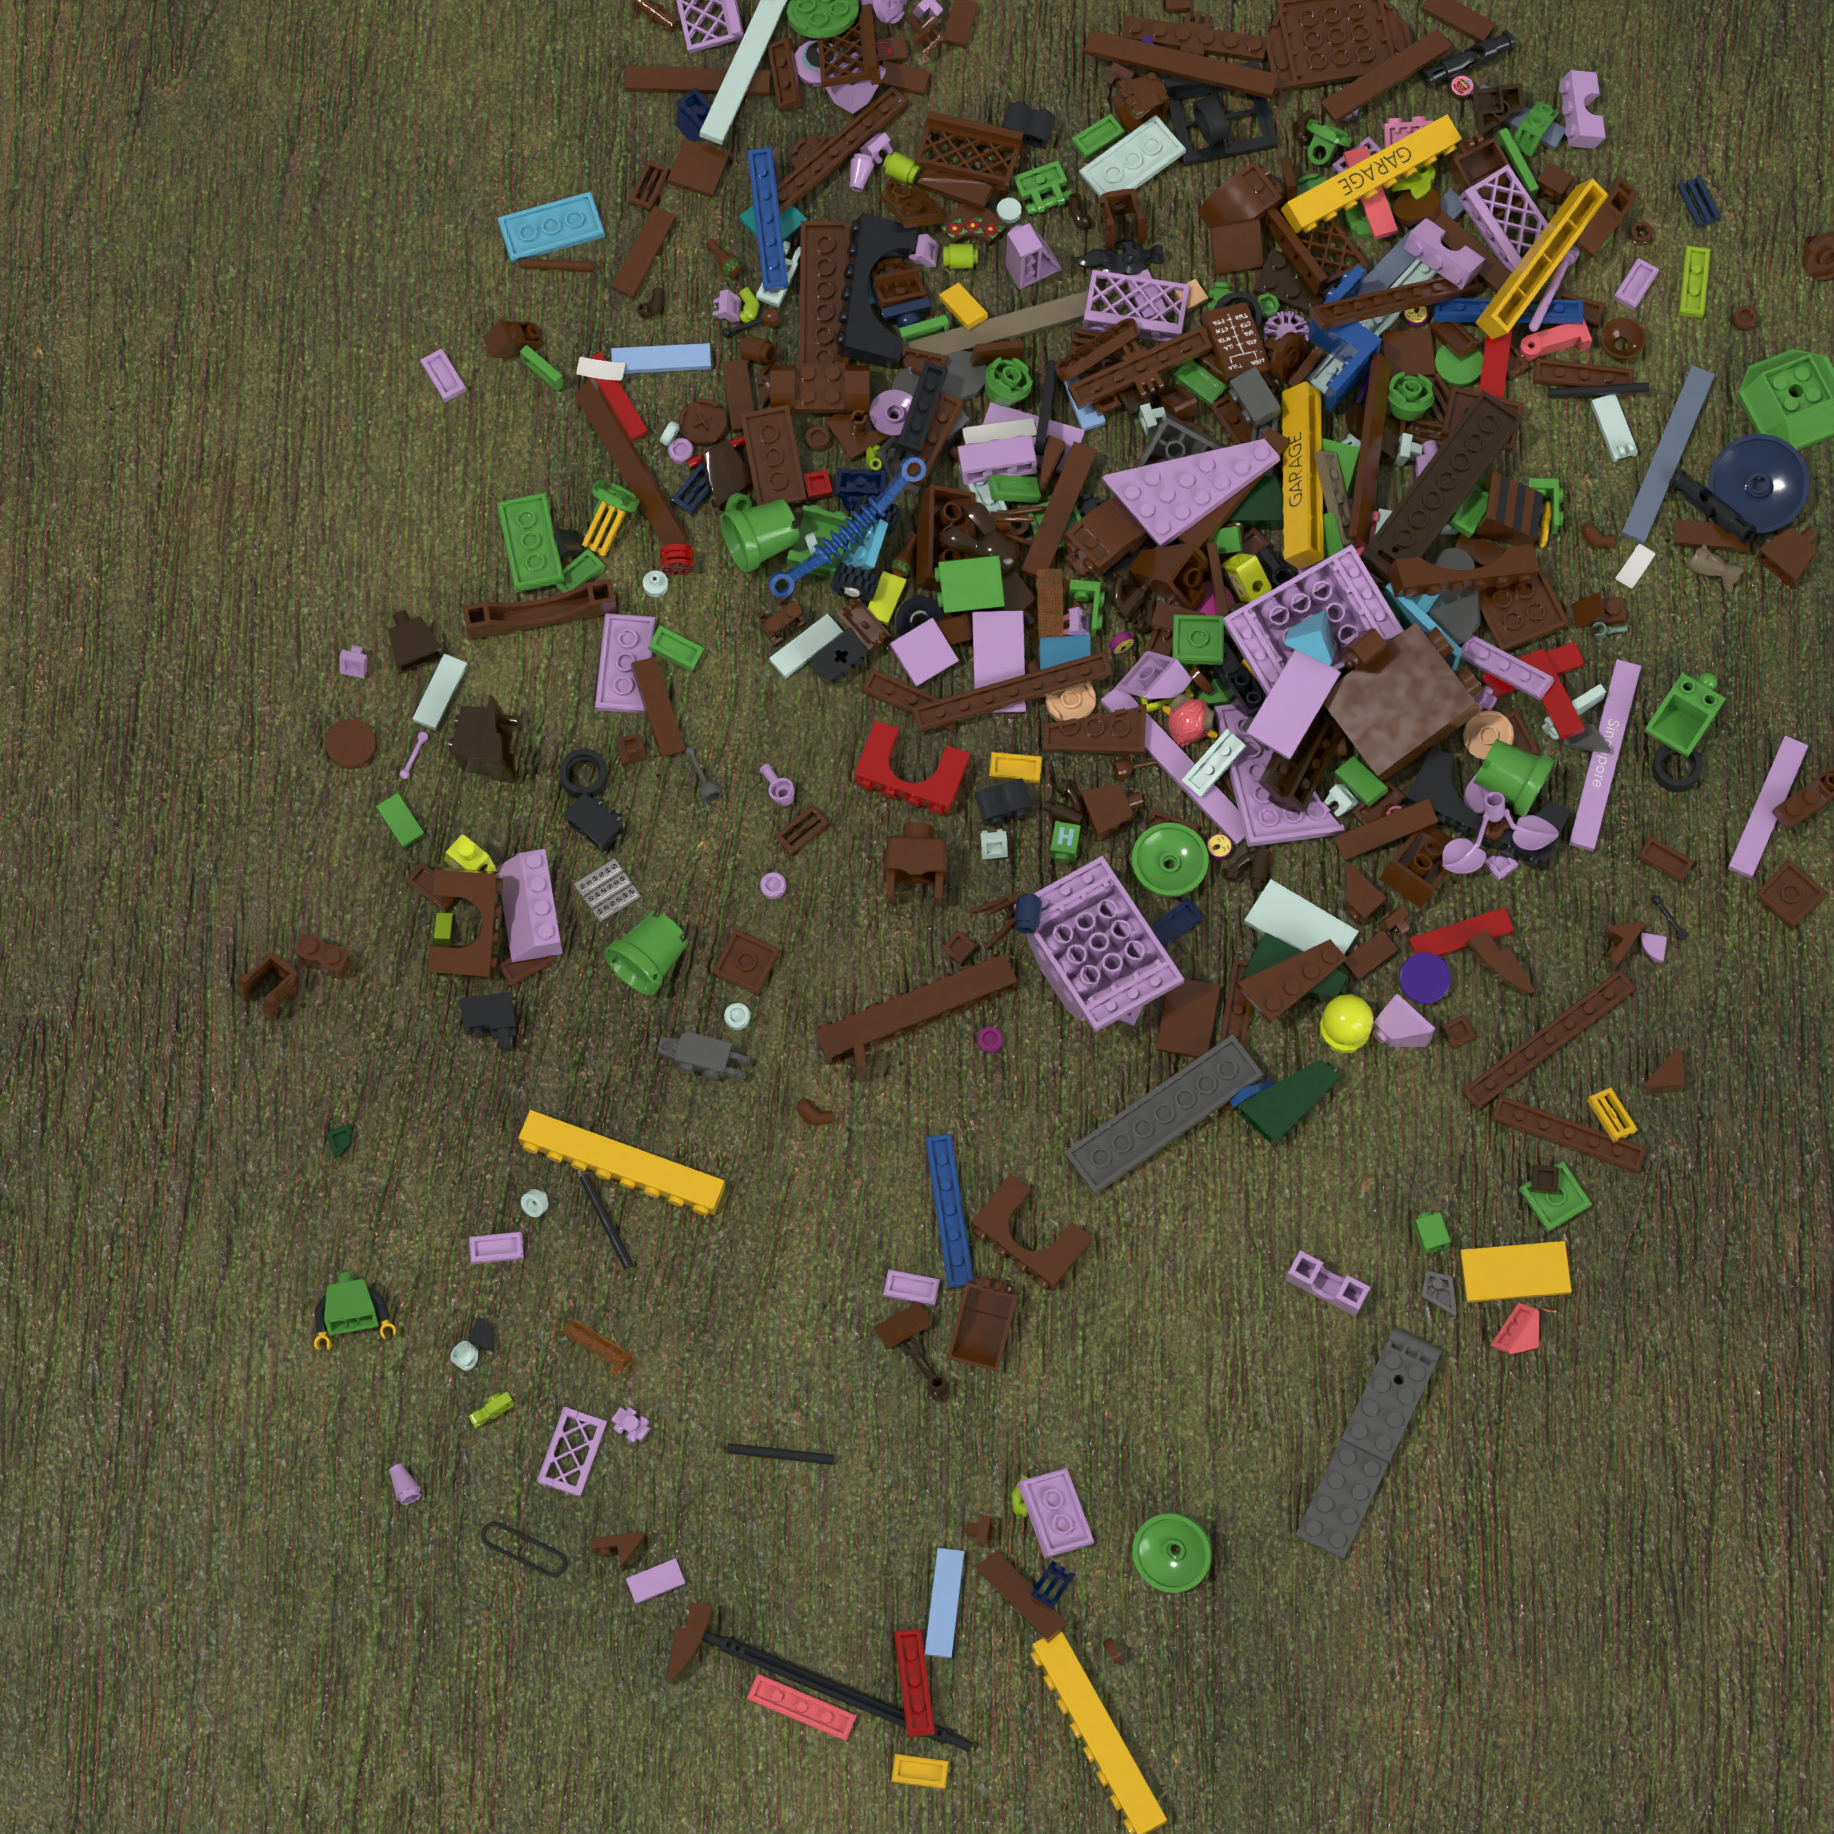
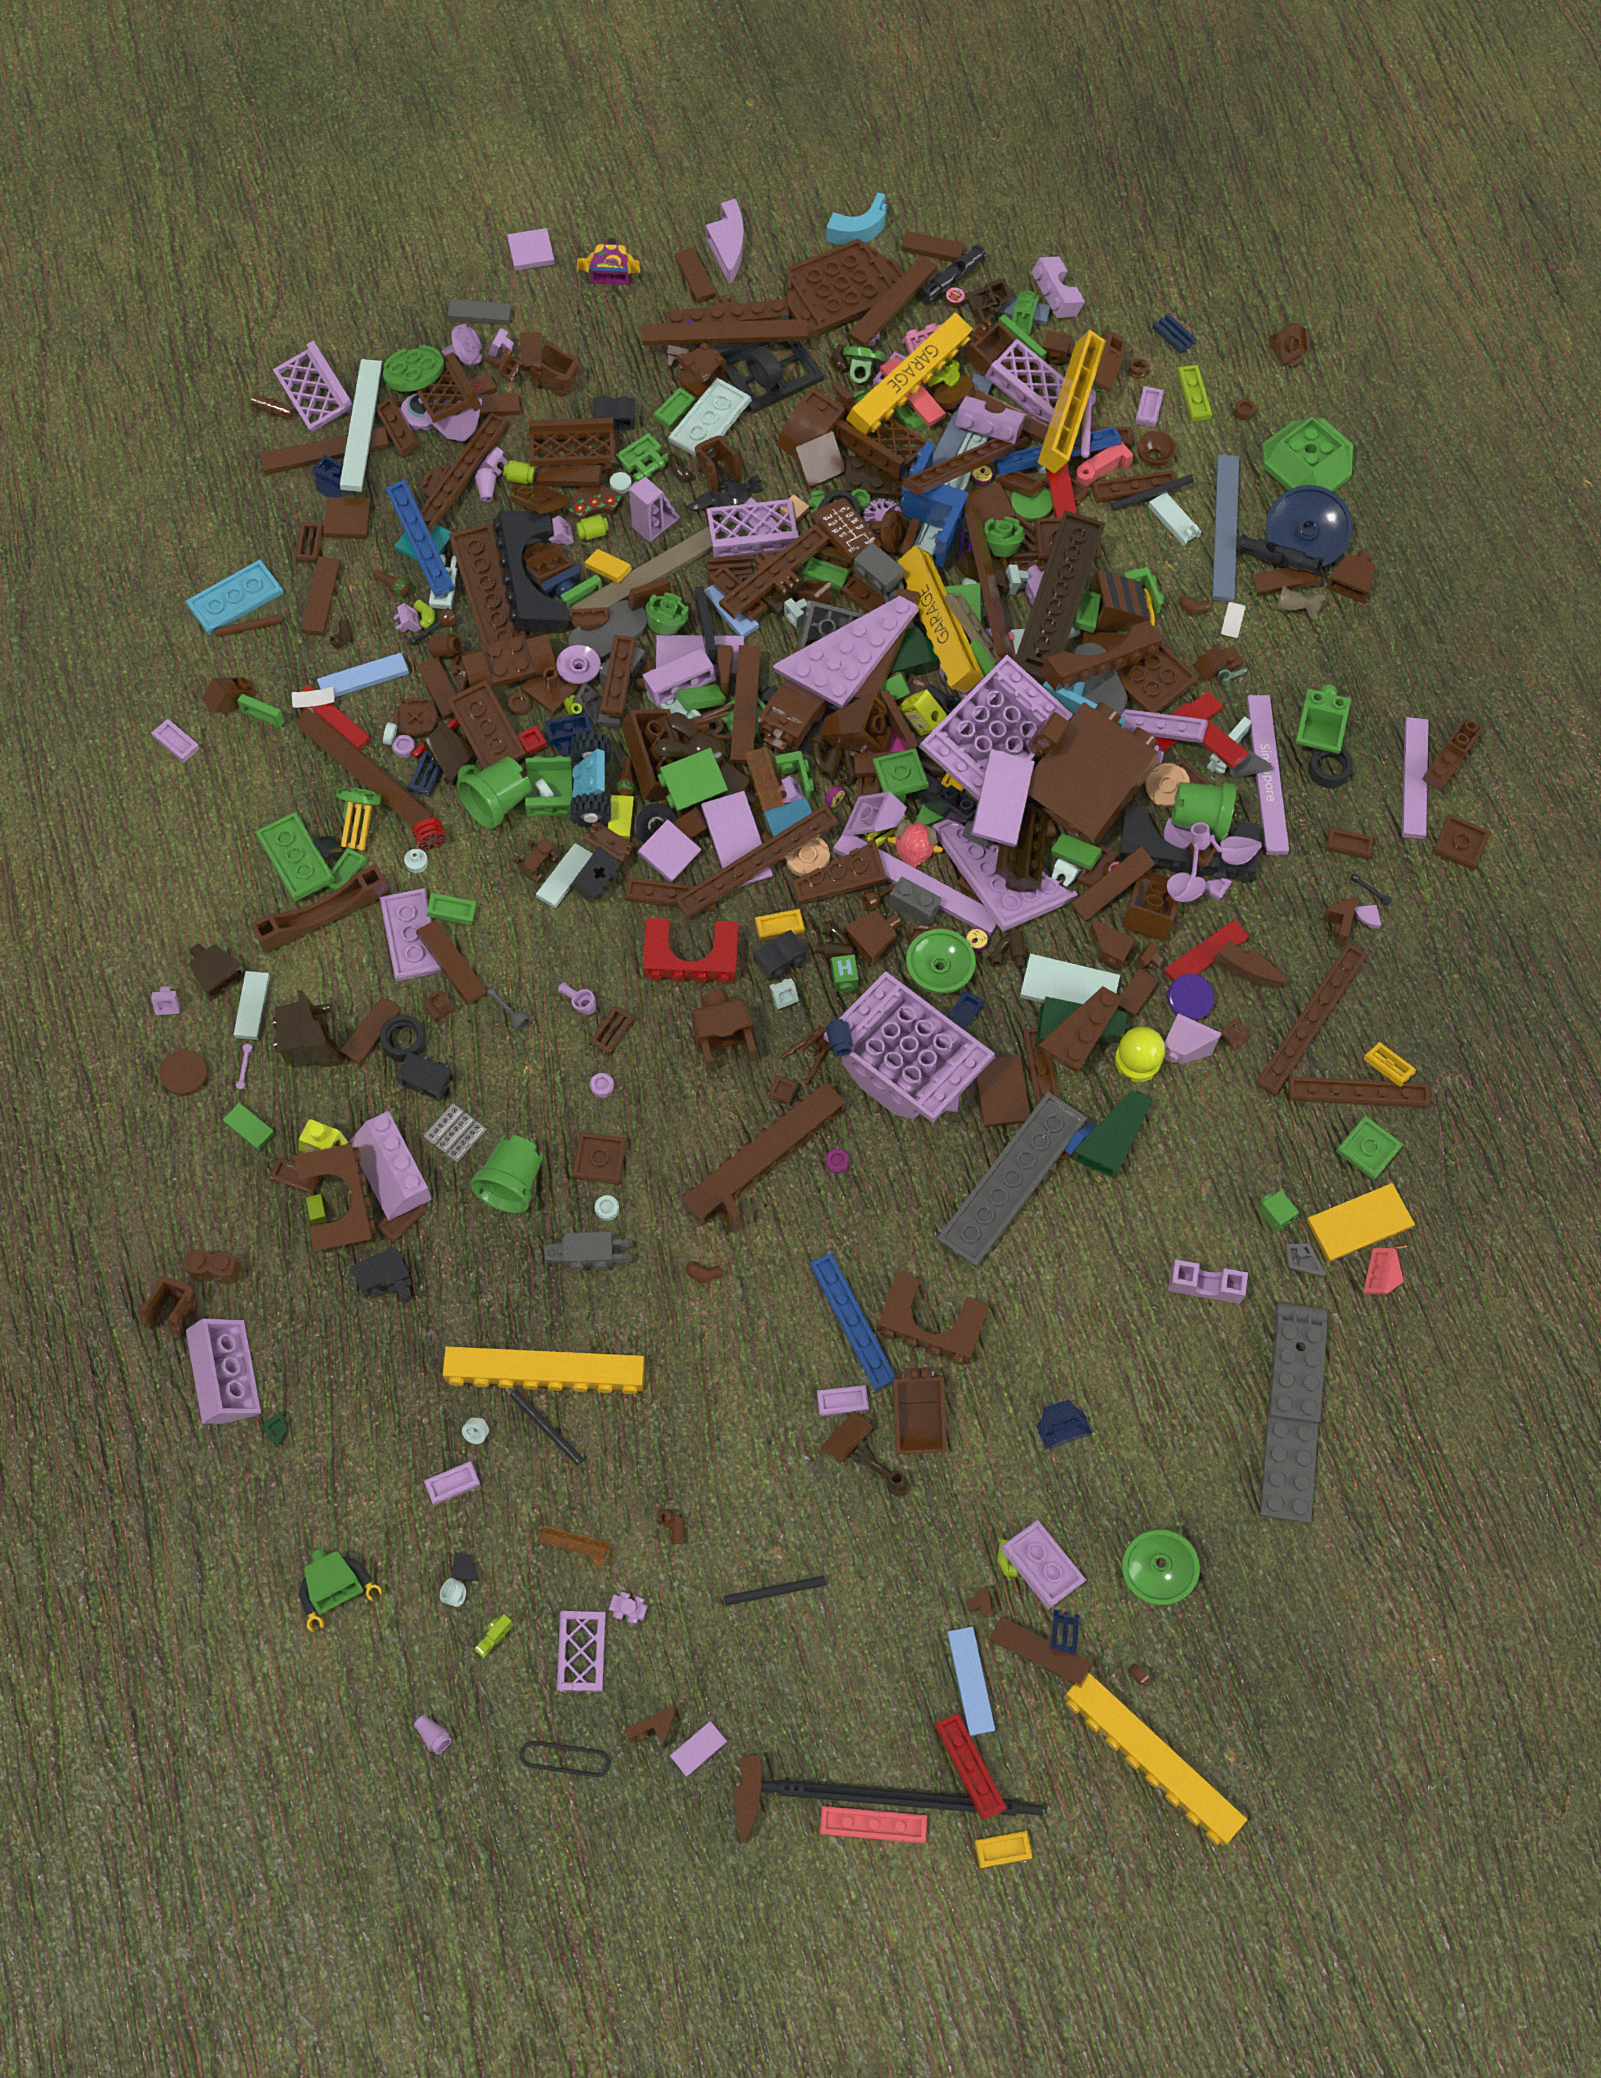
camera: 20 degrees left, 5 degrees down
blue piece [768,455,926,598] -> none
black fence [893,361,949,459] -> none
white sticker [962,418,1037,444] -> none
reddish brown beam [1054,318,1140,381] -> none
light aqua hinge [1182,729,1247,798] -> none
reddish brown tile [1189,665,1215,695] -> none
medium azure slope [1284,609,1335,666] -> none
dark brown tile [1530,1164,1559,1195] -> none
reddish brown slope [1641,1047,1686,1094] -> none
none -> lavender slope [186,1319,261,1424]
none -> reddish brown tile [340,997,402,1065]
none -> reddish brown piece [530,341,579,397]
none -> reddish brown arm [659,1509,684,1545]
none -> dark grey brick [889,876,941,926]
none -> clear blue slope [1036,1399,1092,1450]

